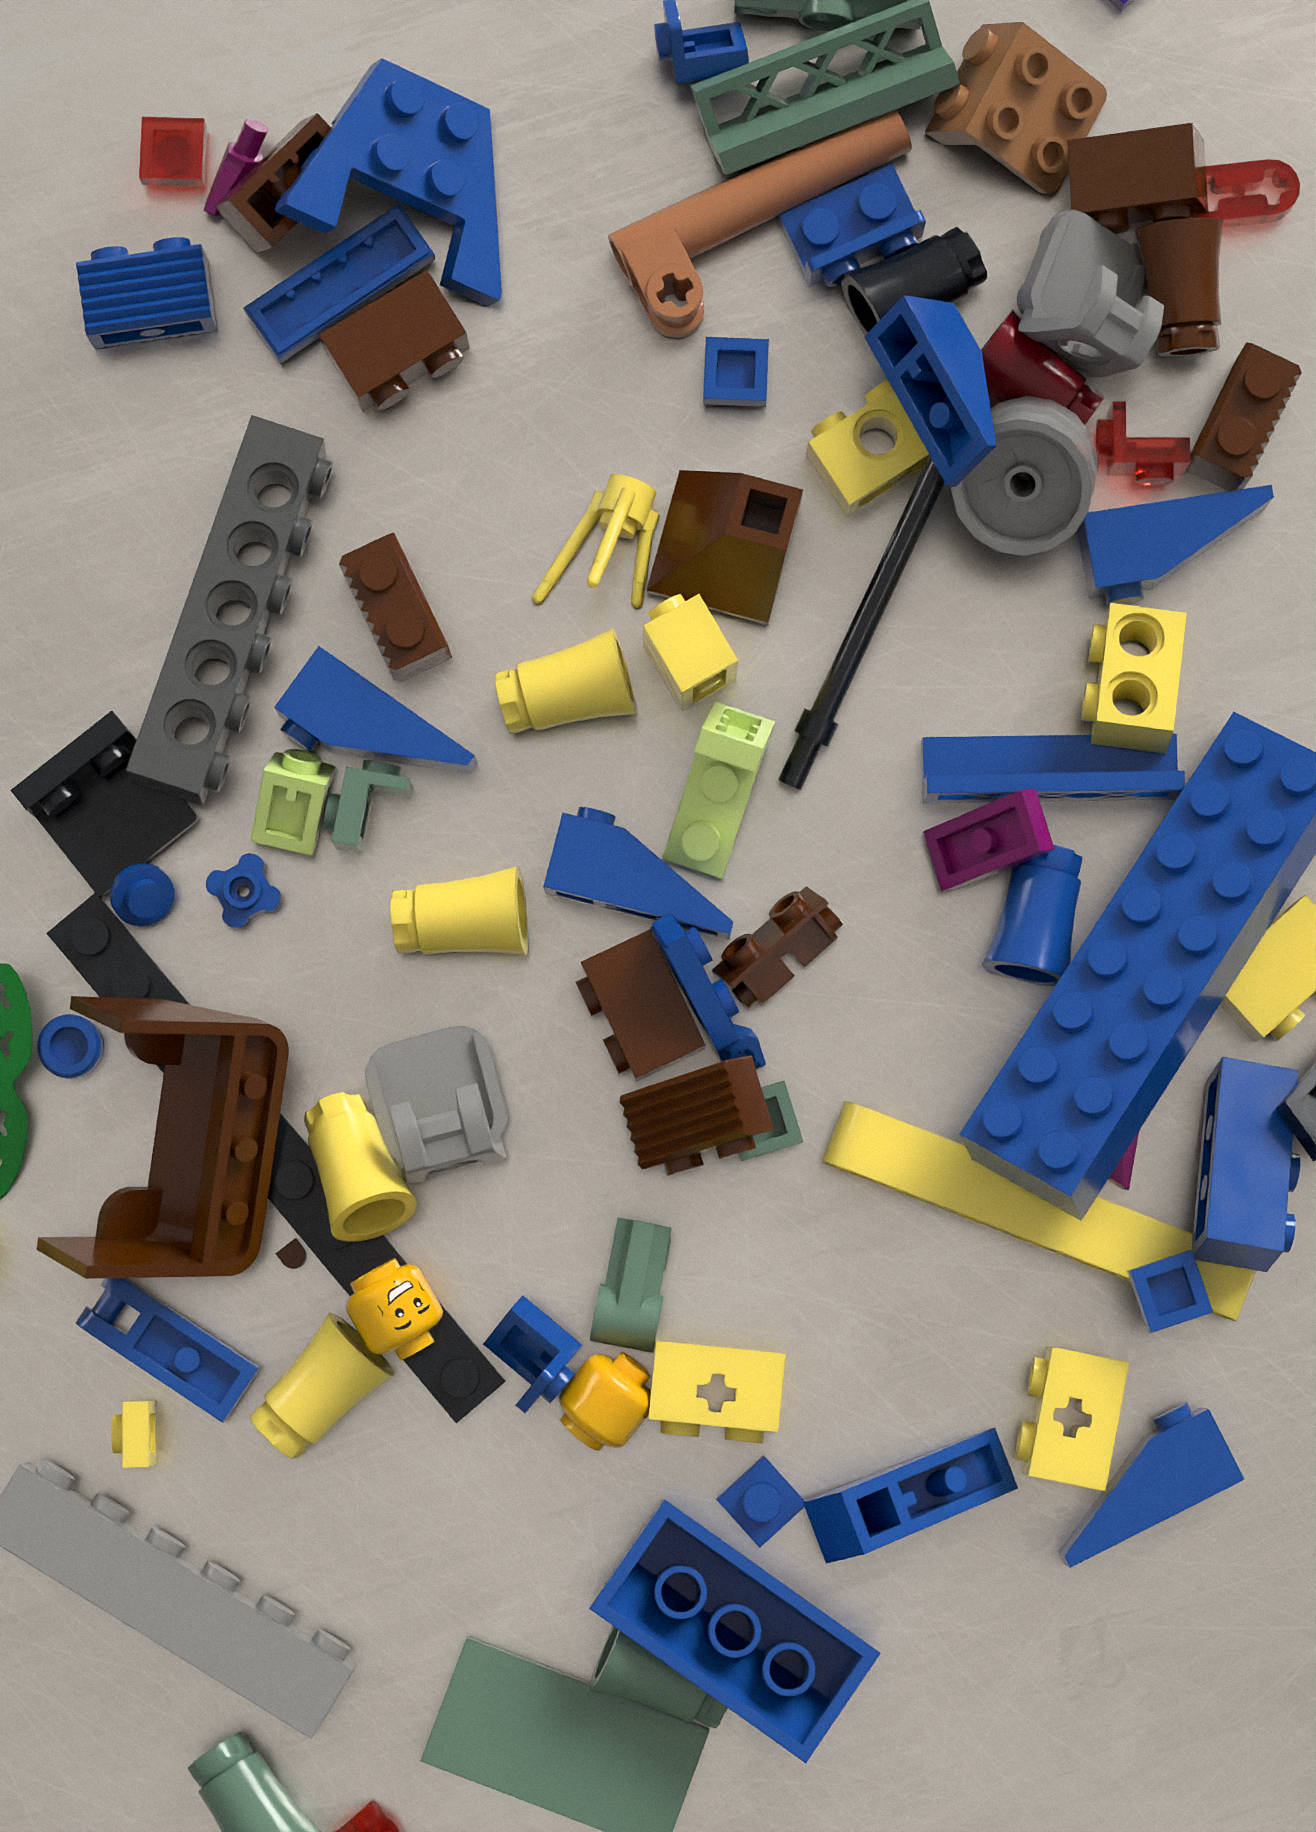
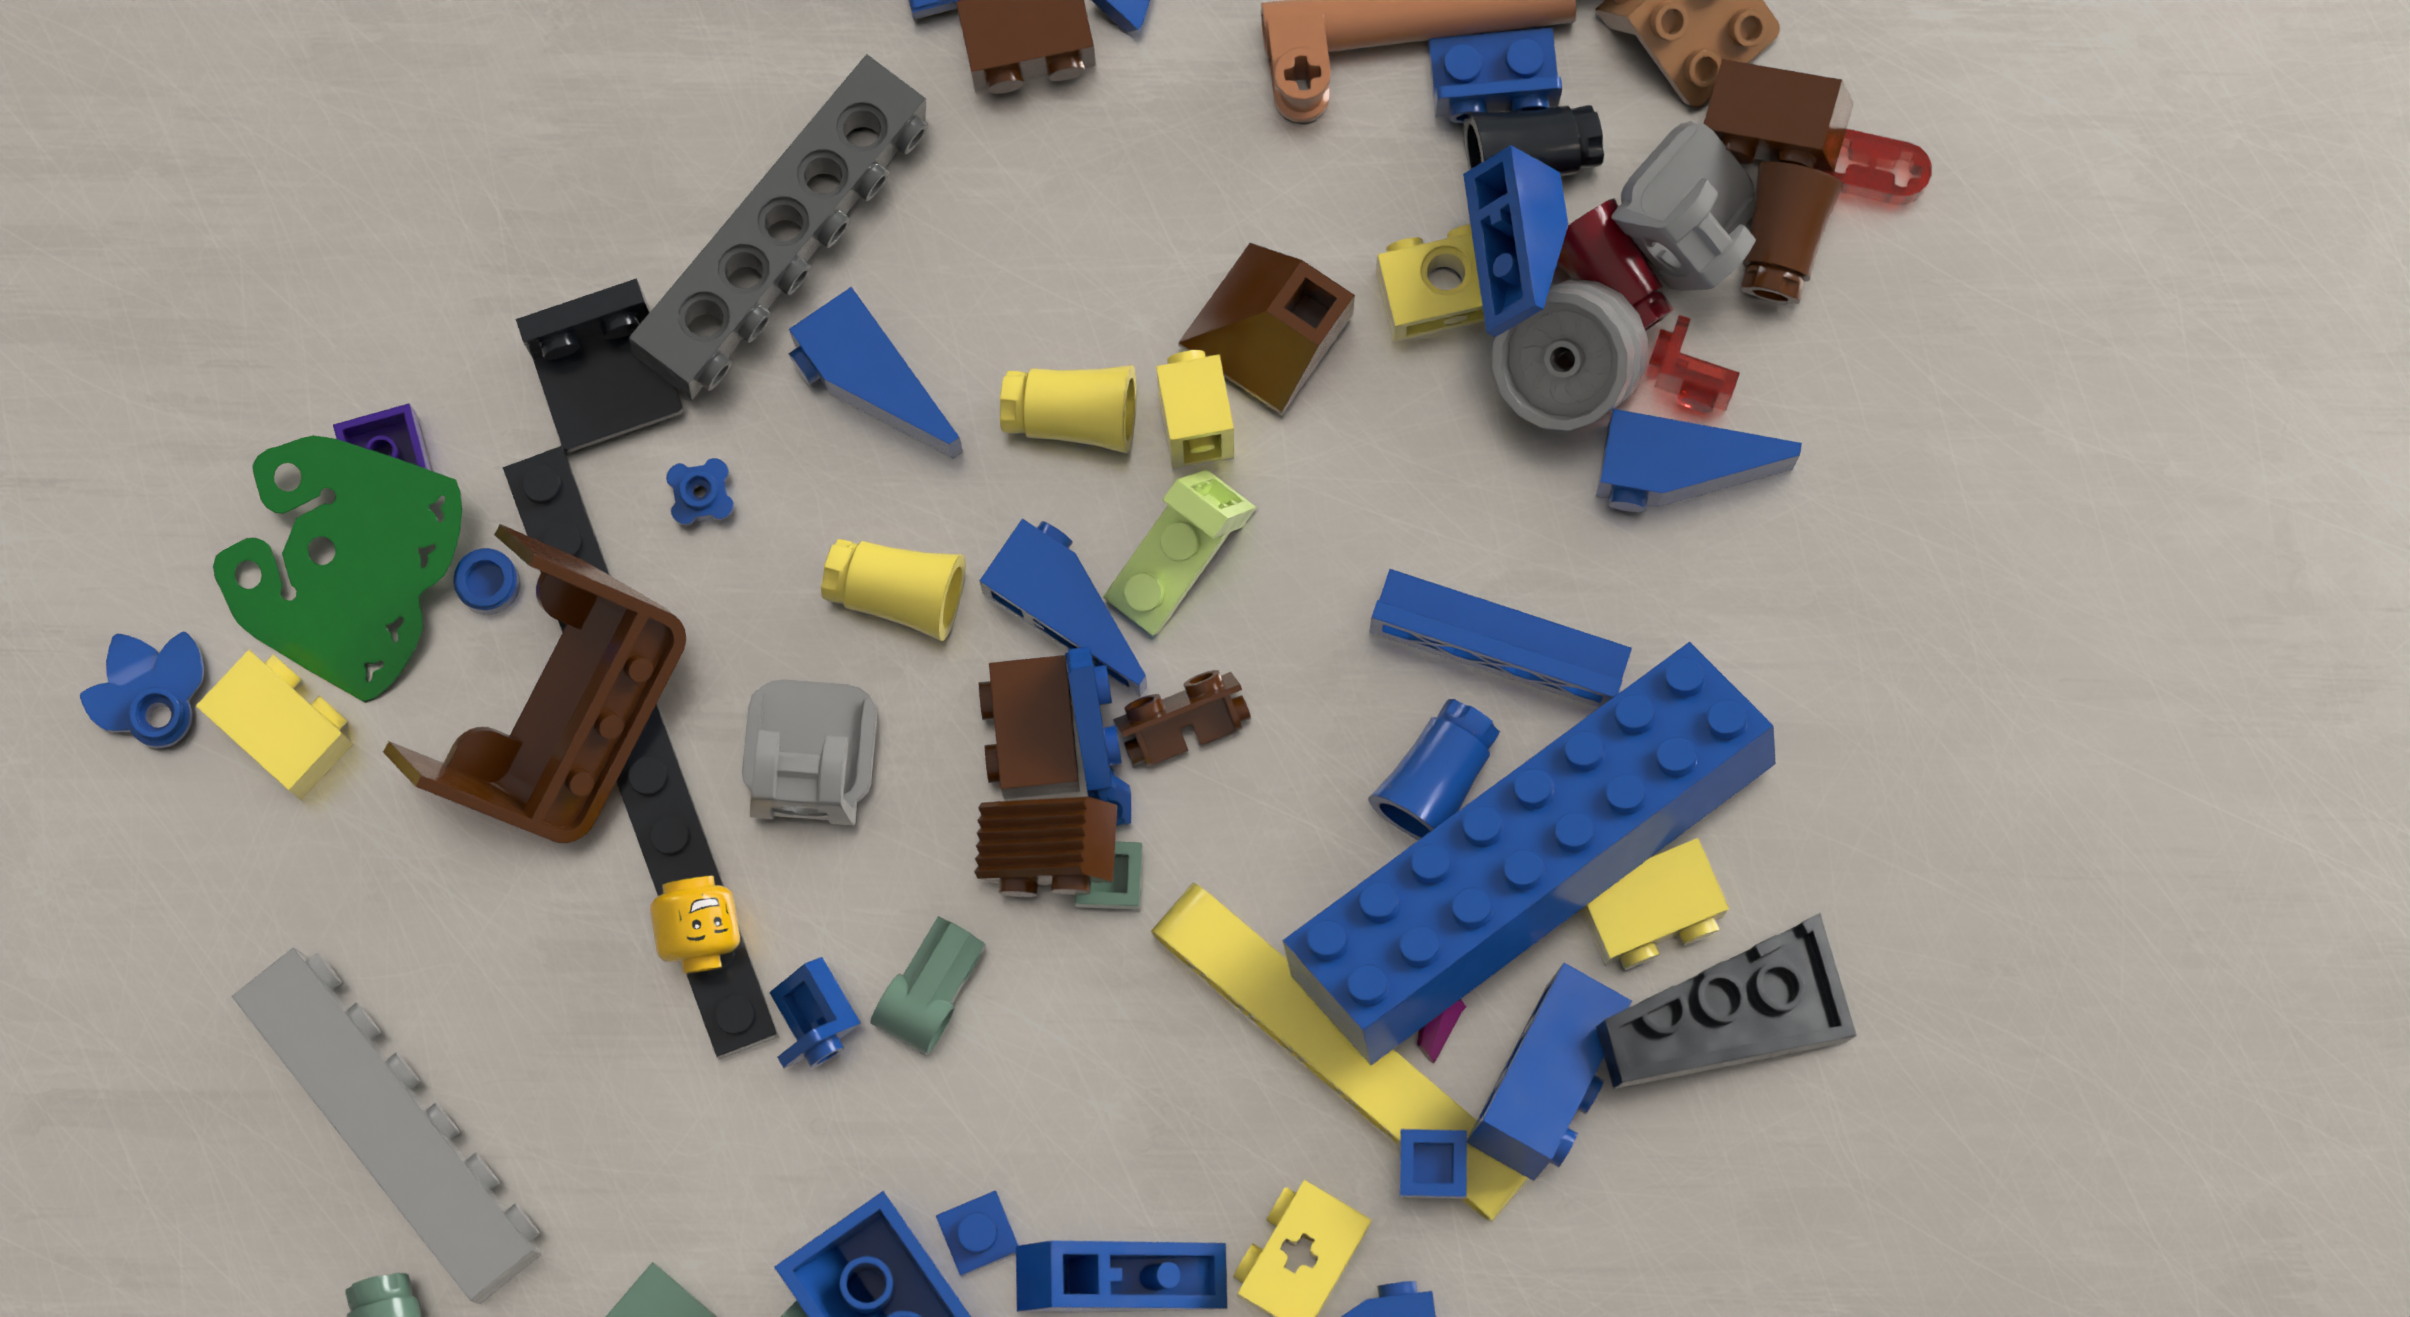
camera: 20 degrees right, 5 degrees down
blue plate [75,1278,261,1423] -> none
blue plate [110,864,174,926] -> none
light yellow plate [111,1400,157,1468] -> none
yellowish green bracket [250,749,336,856] -> none
light yellow plant [250,1313,395,1459] -> none
reddish brown piece [275,1238,307,1269] -> none
light yellow plant [304,1092,417,1242] -> none
sand green bracket [324,760,413,853] -> none
reddish brown brick [339,533,452,682] -> none
light yellow plant [532,474,660,608] -> none
yellow head [559,1352,651,1451] -> none
light yellow brick [648,1341,786,1443] -> none
blue plate [703,337,769,407] -> none
black bar [778,455,945,790] -> none
magenta plate [923,789,1055,891] -> none
light yellow brick [1081,603,1187,754] -> none
reddish brown brick [1184,342,1302,491] -> none

